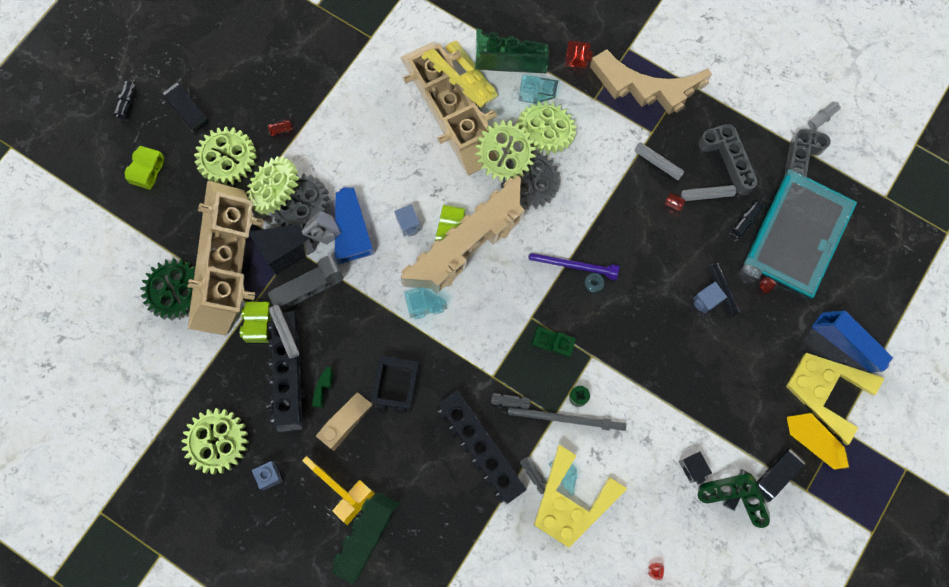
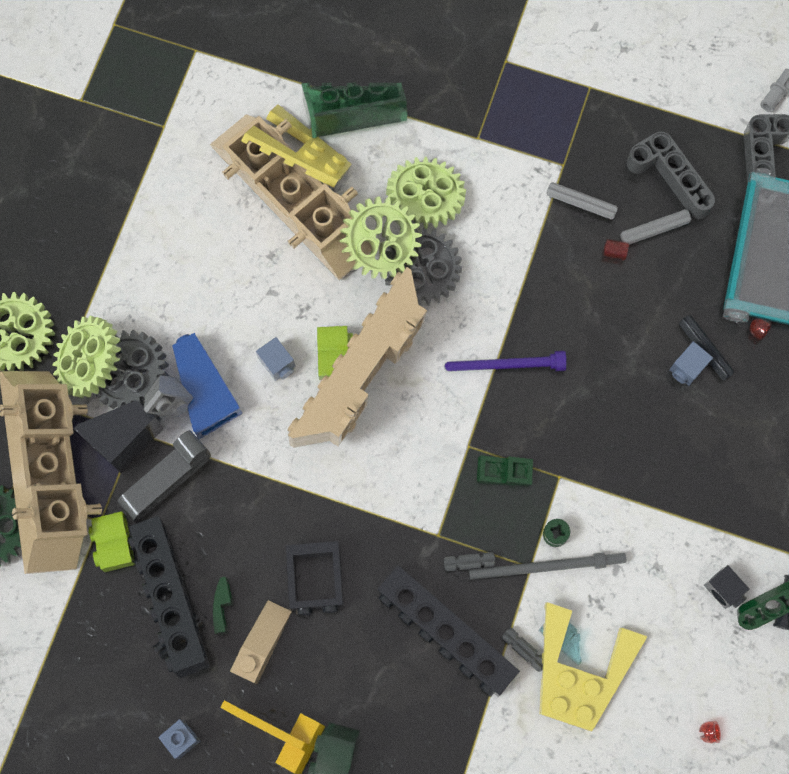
camera: 10 degrees left, 0 degrees up
yellowish green gear [181,408,249,475] -> none
clear red pin [268,119,293,136] -> none
light grey axle [269,305,299,358] -> none
clear light blue slope [404,287,447,319] -> none
clear light blue slope [518,75,558,104] -> none
clear red brick [565,41,592,68] -> none
clear light blue plate [585,273,604,292] -> none
tan arch [590,50,712,114] -> none
black pin [732,201,764,237] -> none

